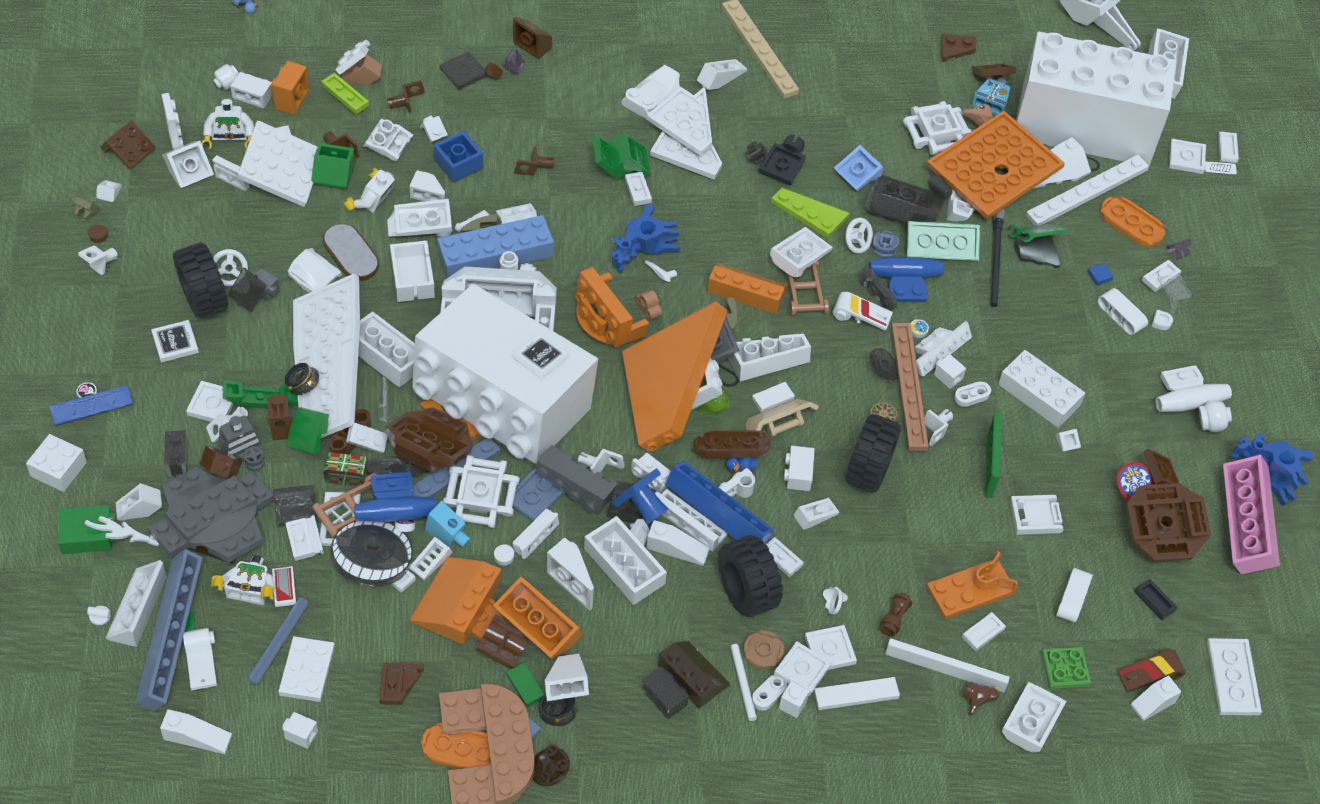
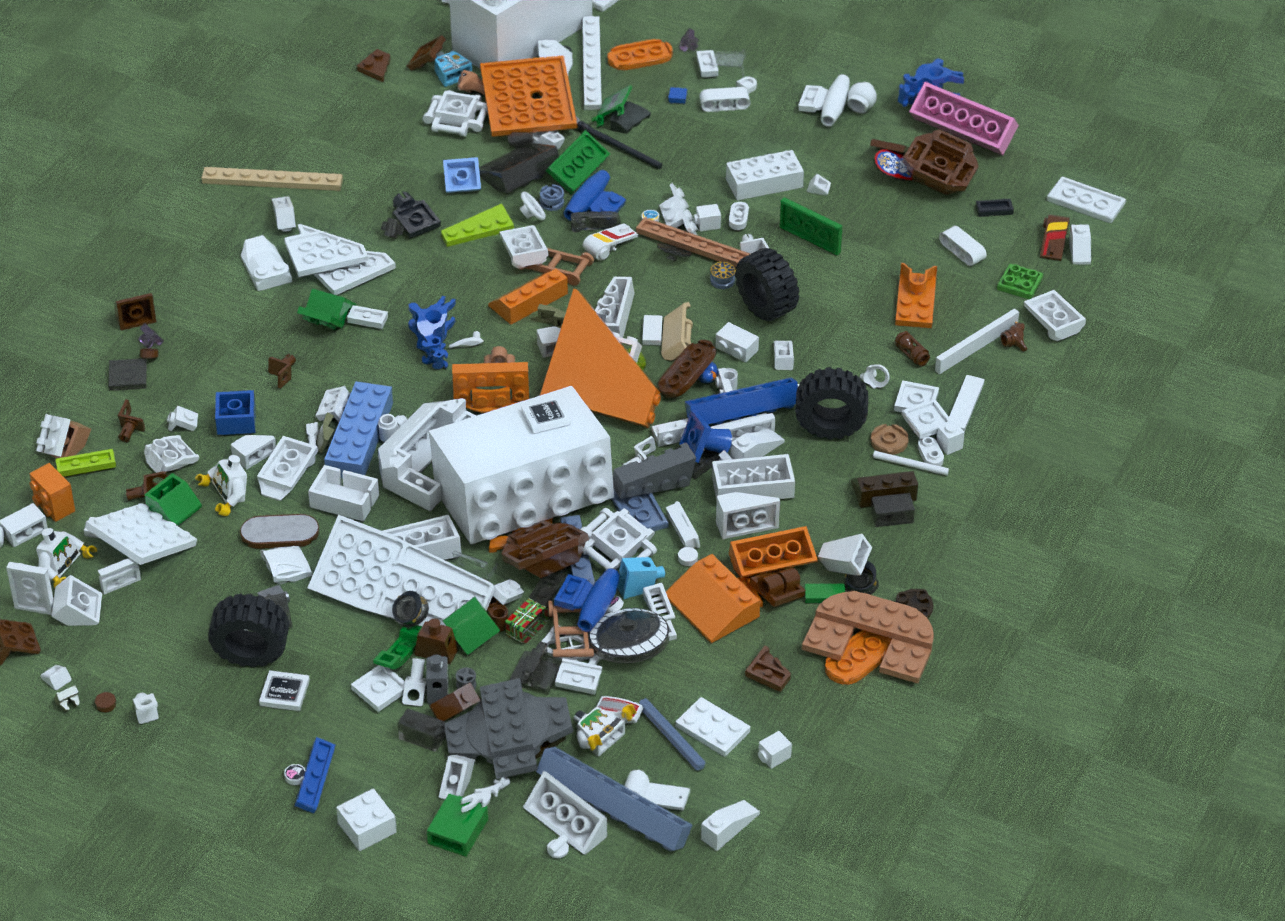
camera: 55 degrees left, 10 degrees down
white tile [962,612,1006,651] -> none
white container [1010,495,1064,535] -> none

